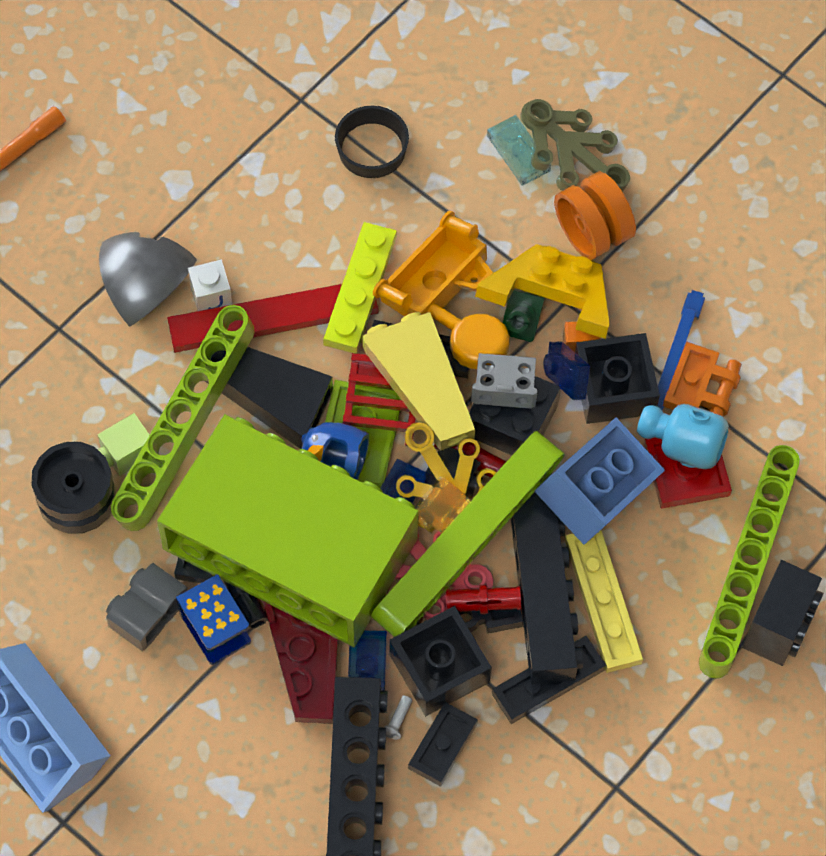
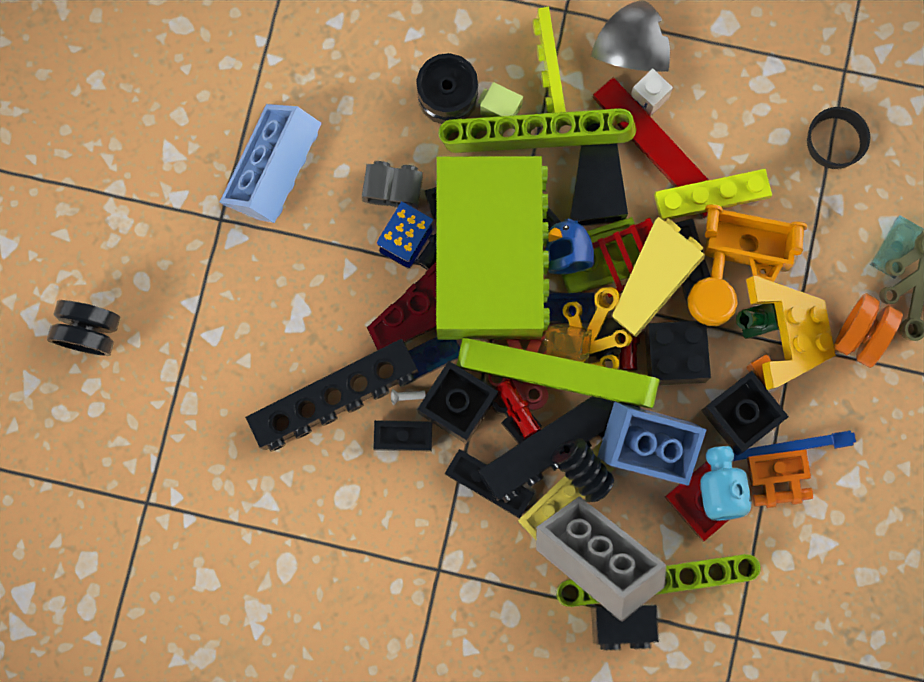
camera: 65 degrees right, 15 degrees up
light grey piece [471,353,537,409] -> none
clear blue plate [543,341,590,400] -> none
none -> neon yellow plate [533,7,566,113]
none -> light grey brick [536,496,666,621]
none -> black piece [551,438,614,503]

